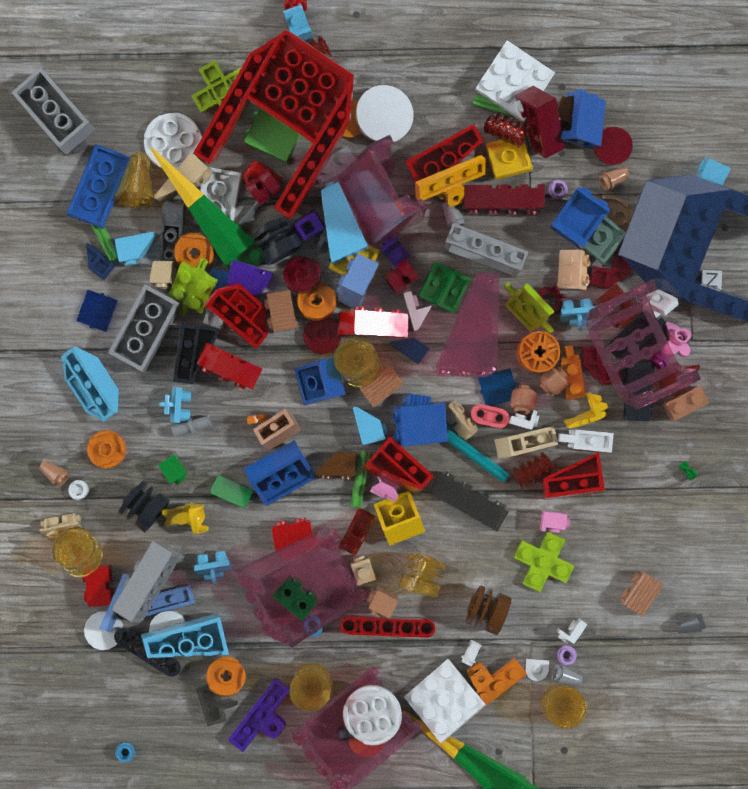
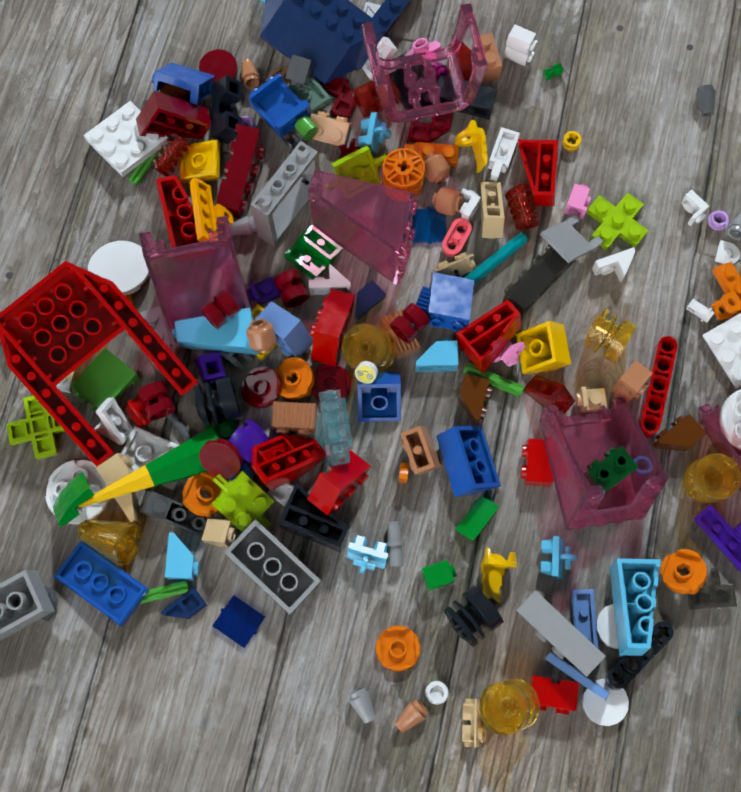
camera: 75 degrees left, 15 degrees down
medium azure wedge [61,346,119,422] -> none
reddish brown wheel [465,585,512,635] -> none
nougat brick [620,571,664,617] -> none
none -> green slope [53,472,94,527]
none -> white slope [95,397,133,445]
none -> dark red tile [199,439,243,479]
none -> dark red wheel [200,289,241,330]
none -> black arch [211,75,242,144]
none -> nougat head [246,319,277,353]
none -> leg [279,116,318,154]
none -> dark grey brick [286,55,316,88]
none -> clear light blue brick [319,389,353,466]
none -> light grey cone [348,686,376,724]
none -> tile [355,361,378,384]
none -> dark red wheel [390,303,430,344]
none -> white brick [504,24,538,67]
none -> light grey flag [540,214,604,263]
none -> yellow bush [562,131,582,152]
none -> white slope [592,247,635,283]
none -> reddish brown slope [653,414,707,452]

